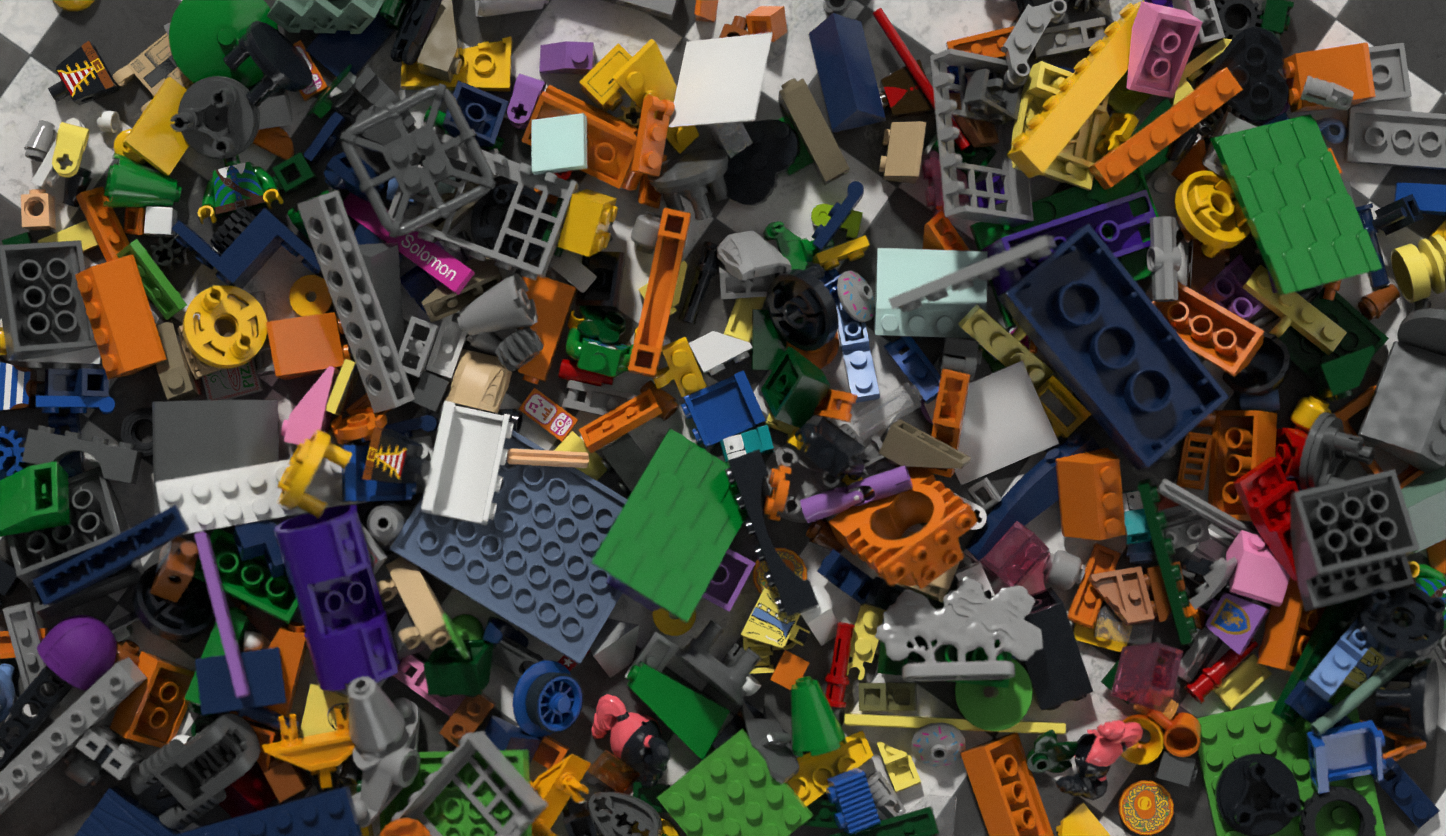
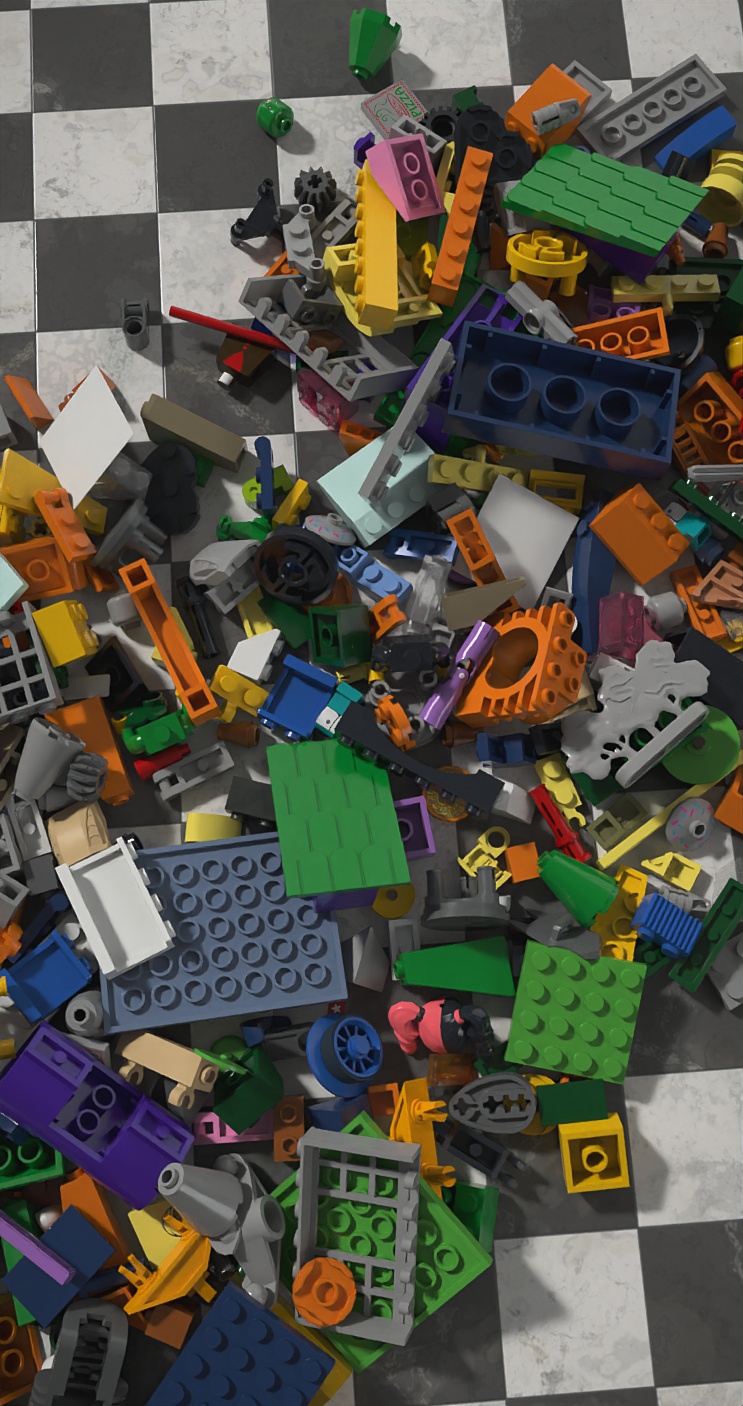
camera: 40 degrees left, 10 degrees down
dark red slope [219,762,277,818] -> none
black torso [362,427,431,484] -> none
light nougat axle [507,449,589,468] -> none
tile [518,387,579,442] -> none
orange plate [579,389,663,453] -> none
light yellow torso [741,587,810,649] -> none
dark blue slope [808,13,886,133] -> none
tan slope [879,122,926,184] -> none

